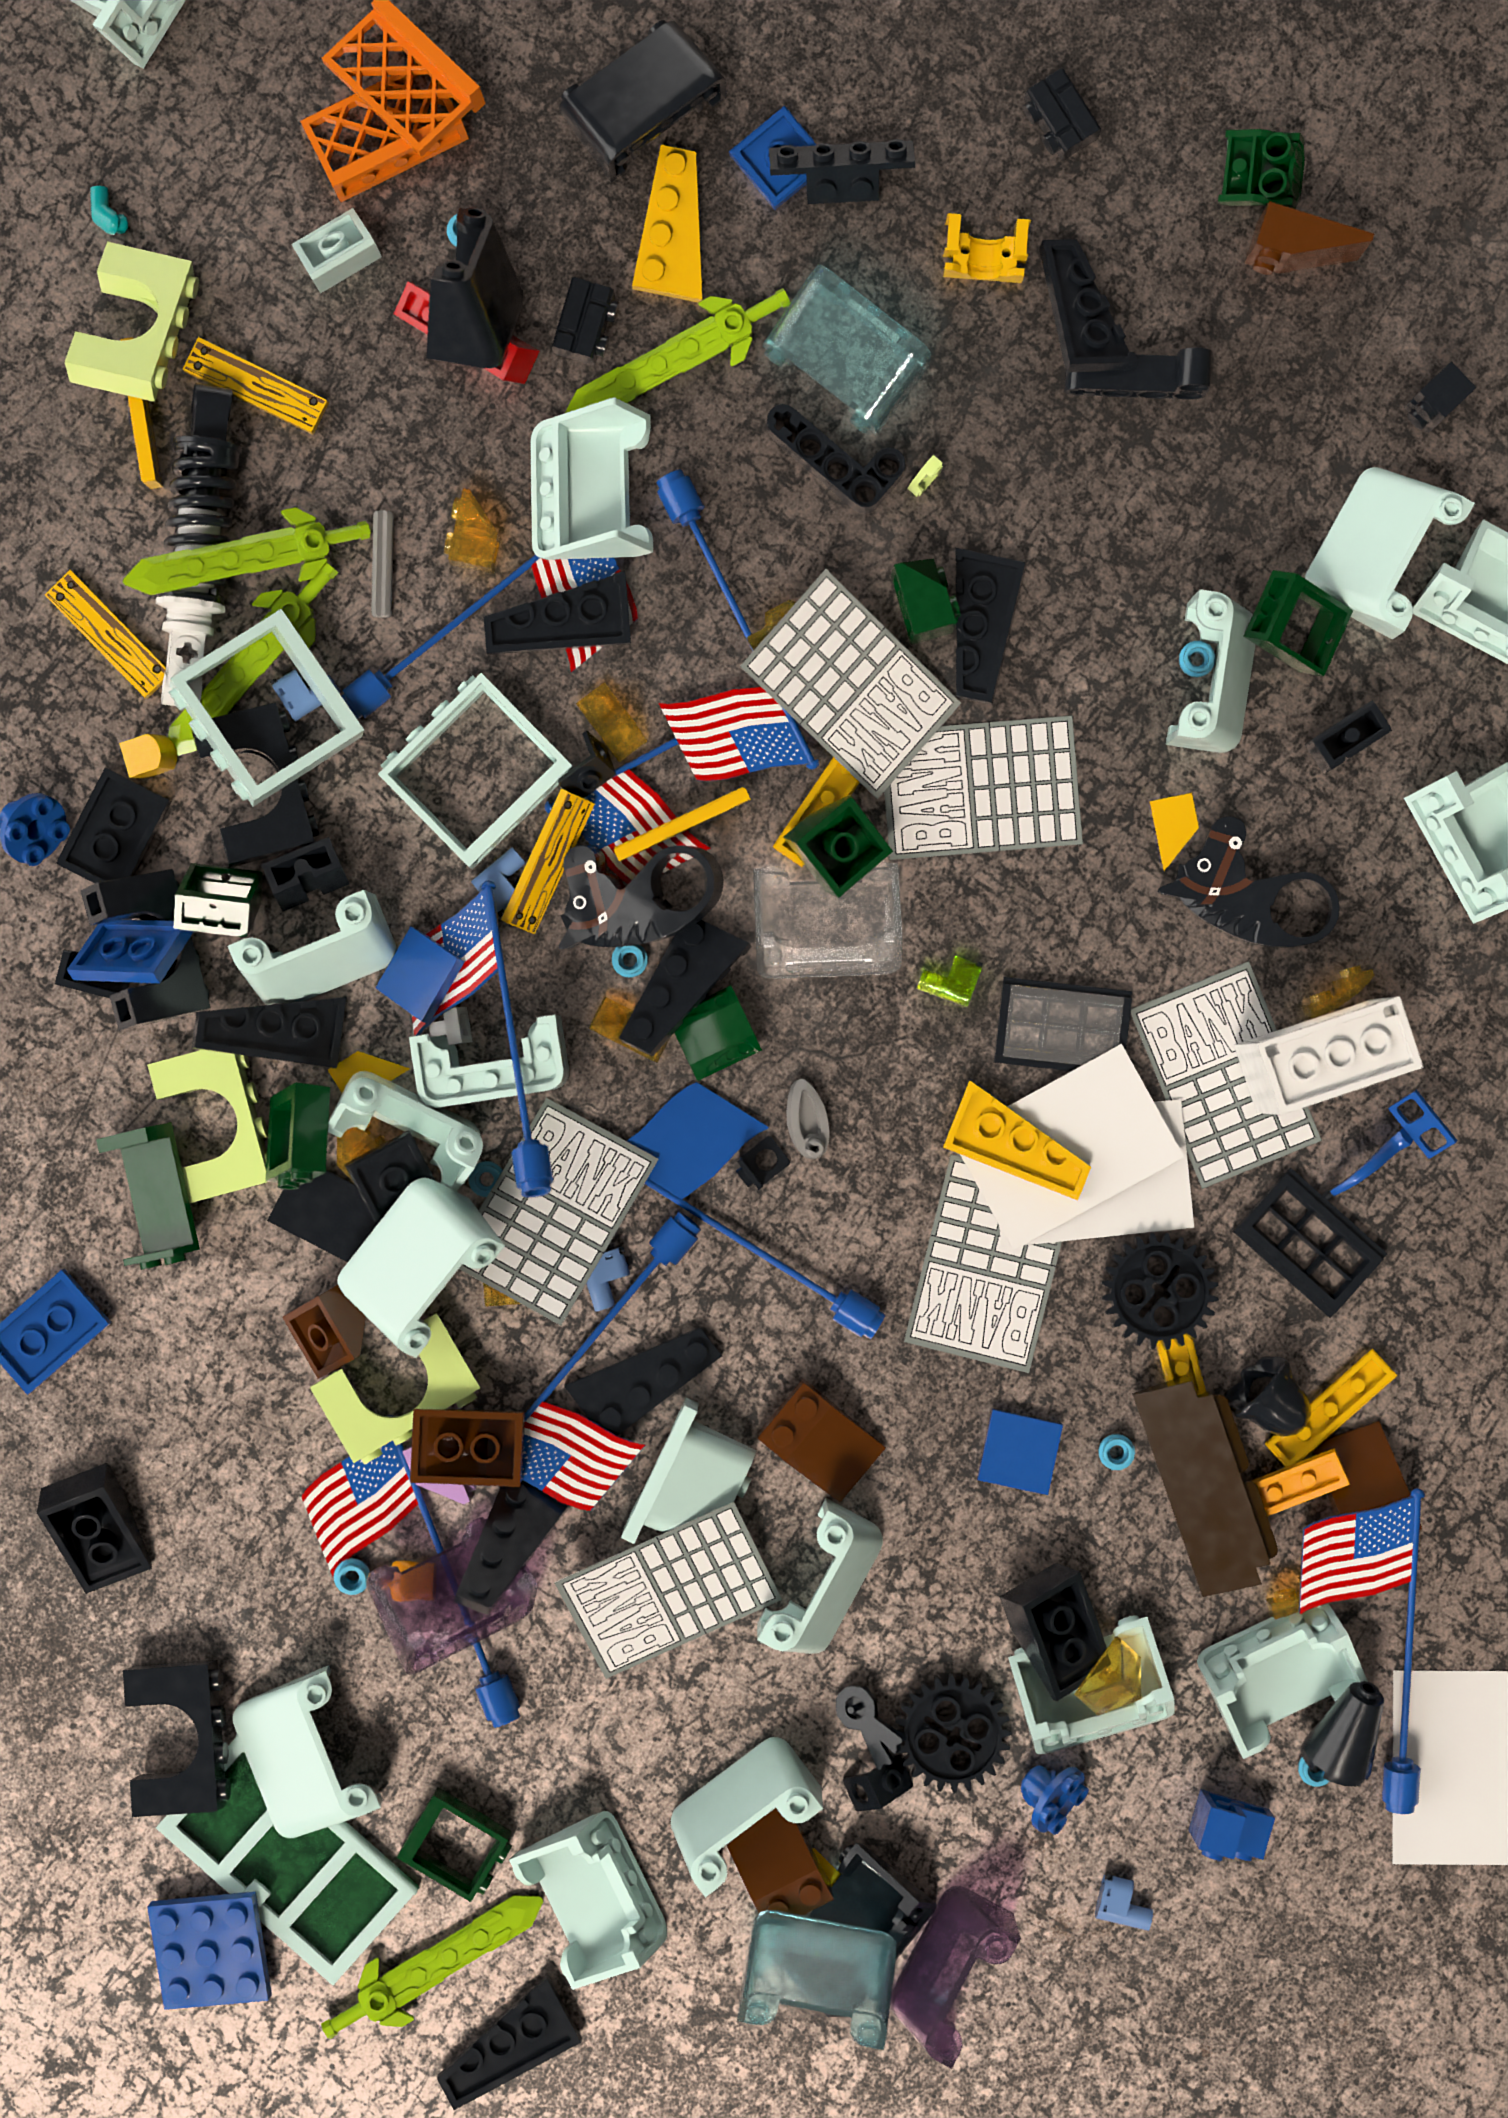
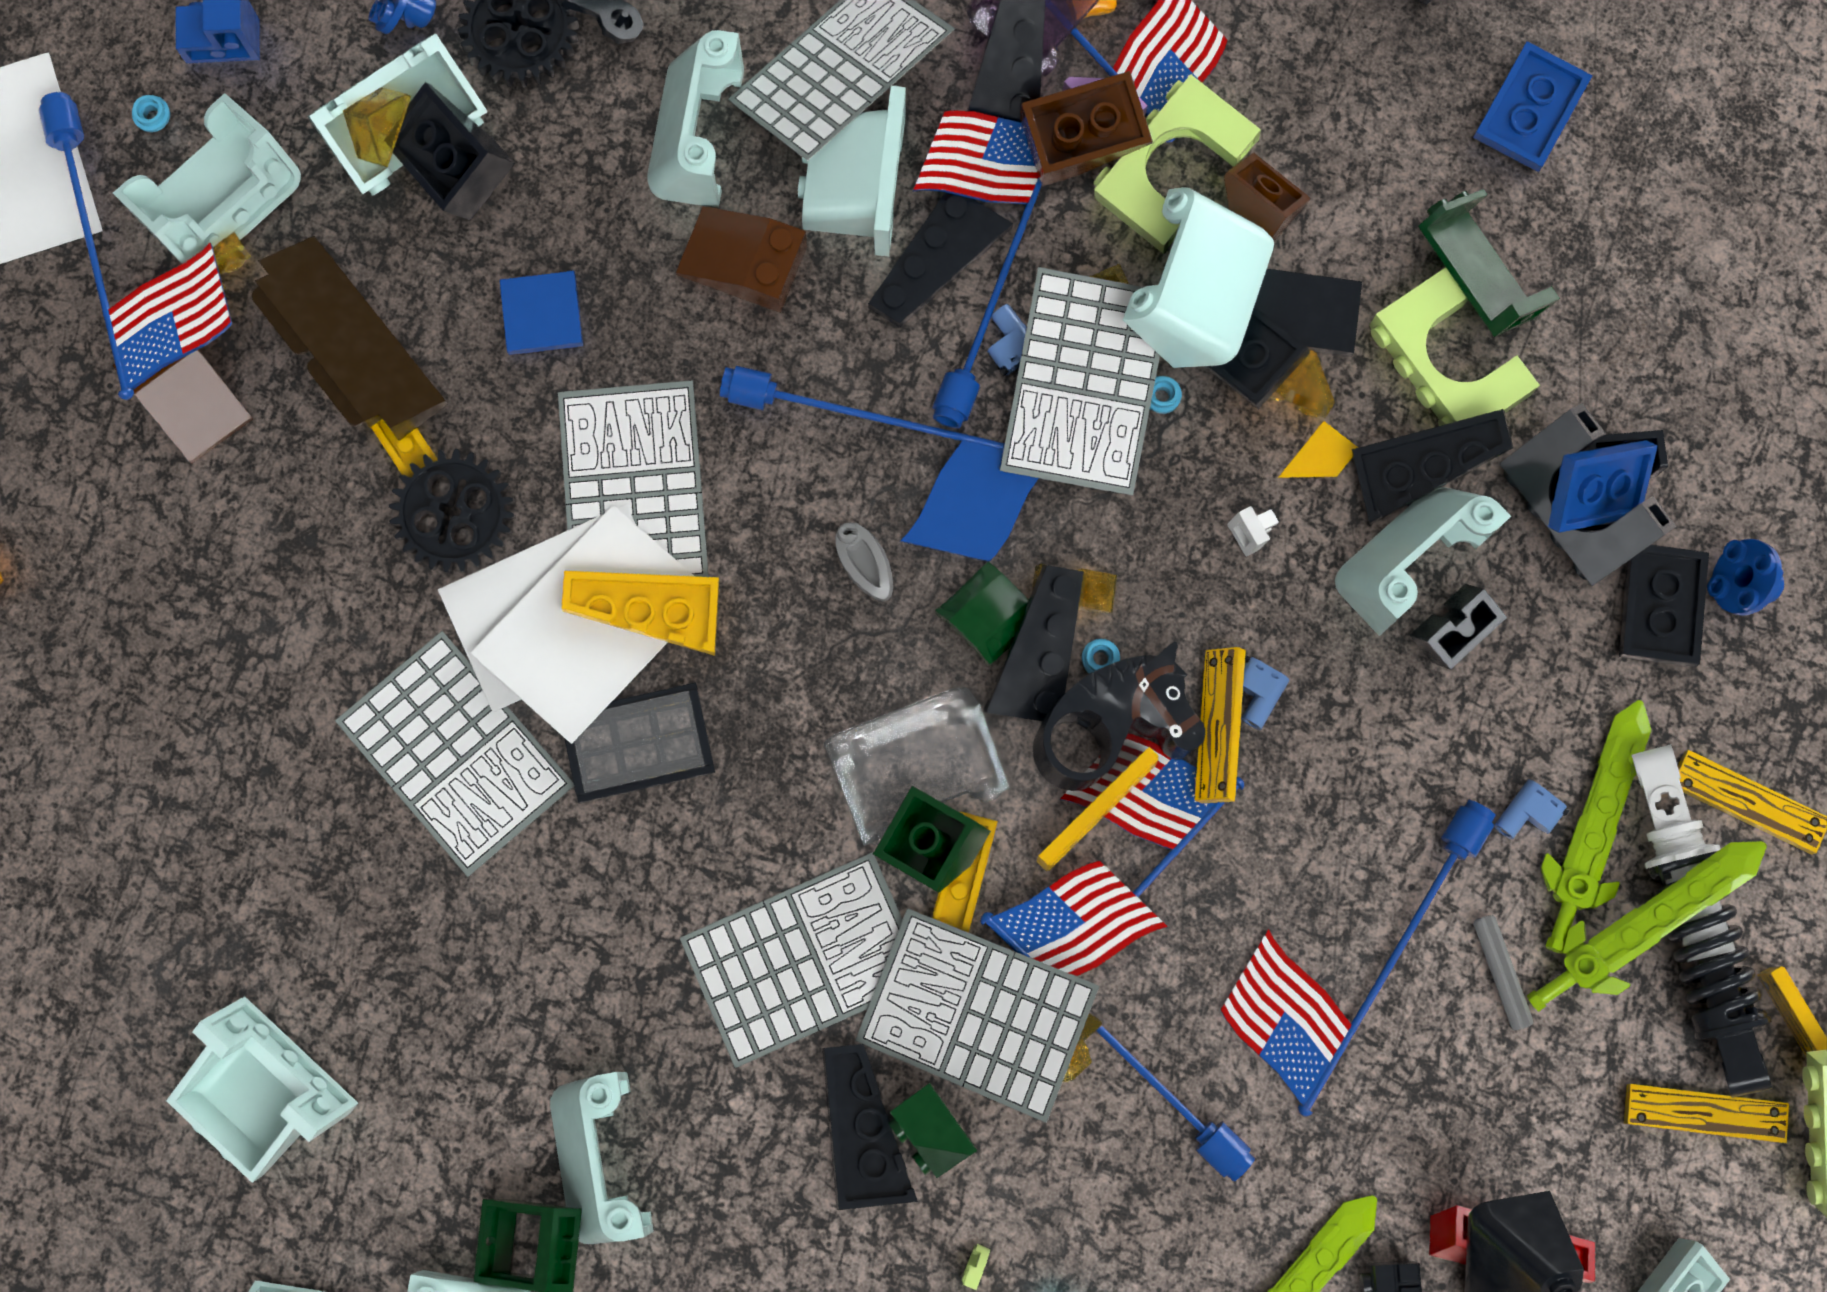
camera: 160 degrees right, 10 degrees down
yellow piece [119,734,177,779] -> none
light aqua window [168,609,364,807] -> none
window [173,863,263,938] -> none
black arch [191,702,319,868] -> none
dark green window [265,1082,330,1190] -> none
light aqua windscreen [328,1071,483,1192] -> none
blue tile [376,926,465,1024] -> none
light aqua window [378,673,574,870] -> none
light aqua windscreen [409,1015,569,1107] -> none
flag [411,880,554,1198] -> none
clear yellow slope [444,488,501,574] -> none
black wing [483,571,631,655] -> none
light aqua windscreen [531,398,653,560] -> none
black bracket [558,730,617,798] -> none
clear yellow slope [576,682,648,763] -> none
black bracket [736,1136,790,1190] -> none
black beam [767,404,906,514] -> none
clear neon green piece [916,955,983,1007] -> none
medium azure plate [1098,1434,1135,1470] -> none
yellow sticker [1150,793,1199,871] -> none
black animal [1158,816,1340,948] -> none
medium azure plate [1179,641,1215,677] -> none
black piece [1224,1356,1311,1437] -> none
black piece [1232,1168,1387,1318] -> none
white window [1234,996,1424,1115] -> none
light orange plate [1251,1448,1350,1516] -> none
yellow tile [1265,1348,1397,1467] -> none
clear yellow slope [1301,965,1375,1019] -> none
black cone [1301,1681,1384,1787] -> none
black brick [1305,700,1392,774] -> none
blue piece [1322,1089,1458,1200] -> none

